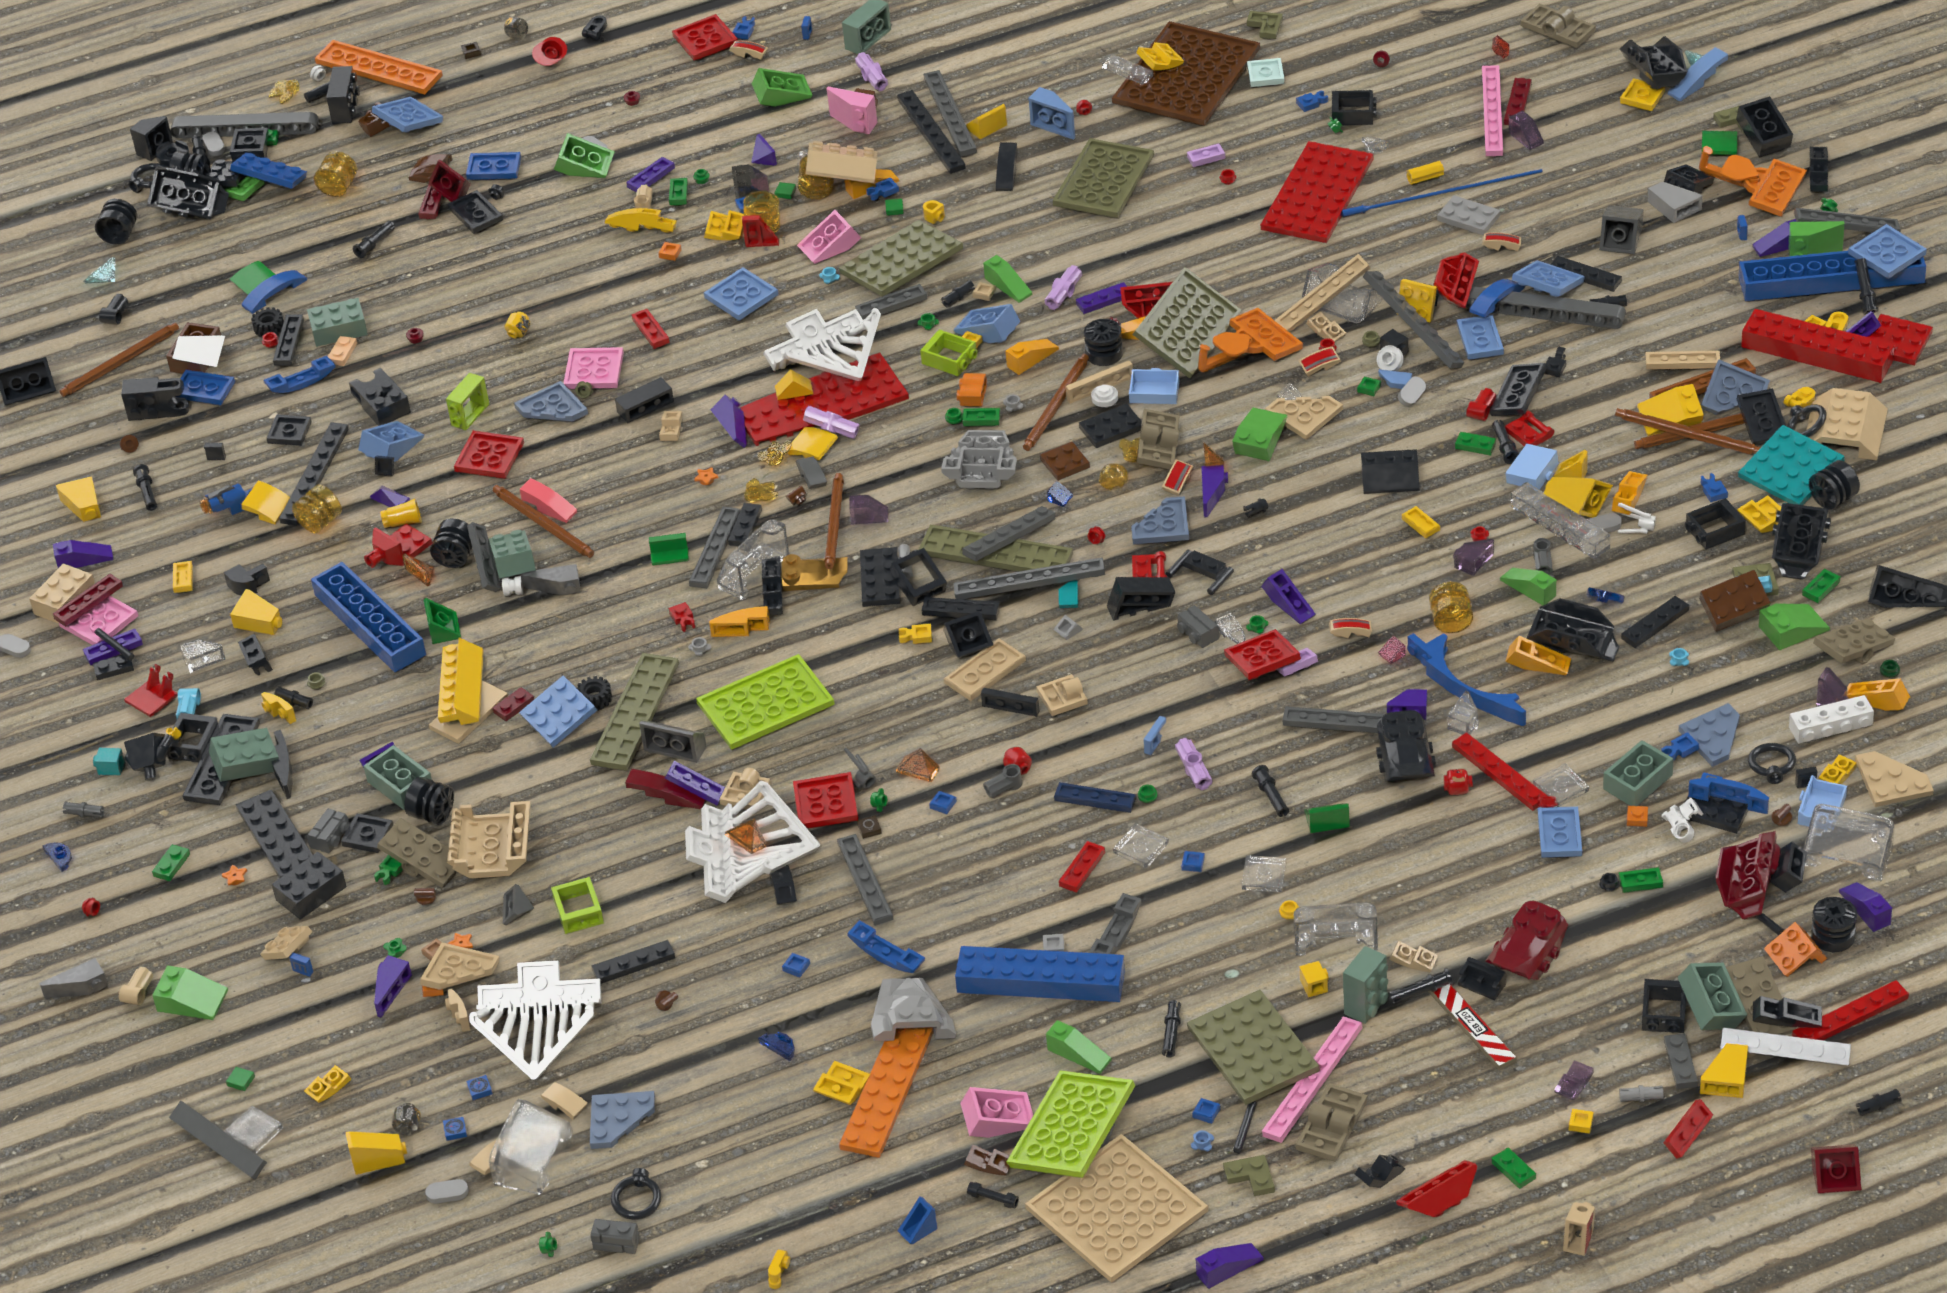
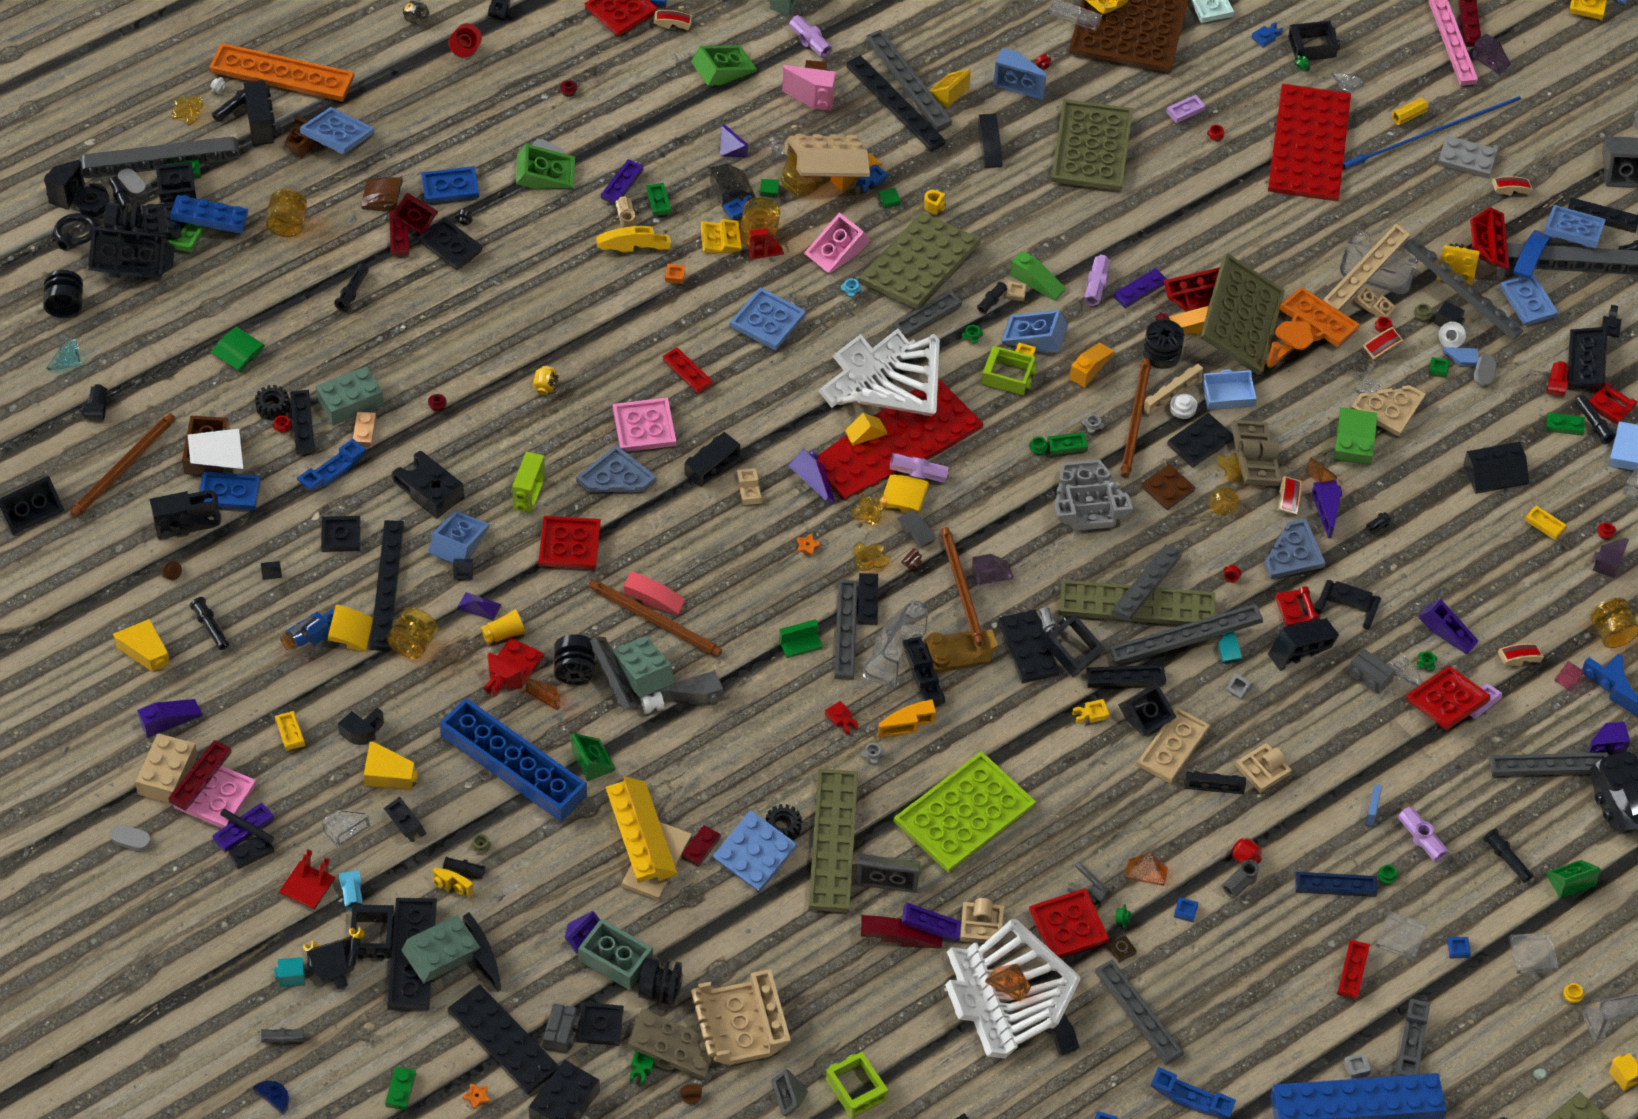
camera: 20 degrees left, 10 degrees up
blue slope [242,270,307,314] -> none
dark brown tile [461,42,481,59] -> none
olive plate [575,381,593,398] -> none
green plate [693,169,710,184] -> none
orange brick [957,373,987,406] -> none
clear blue slope [1047,481,1073,507] -> none

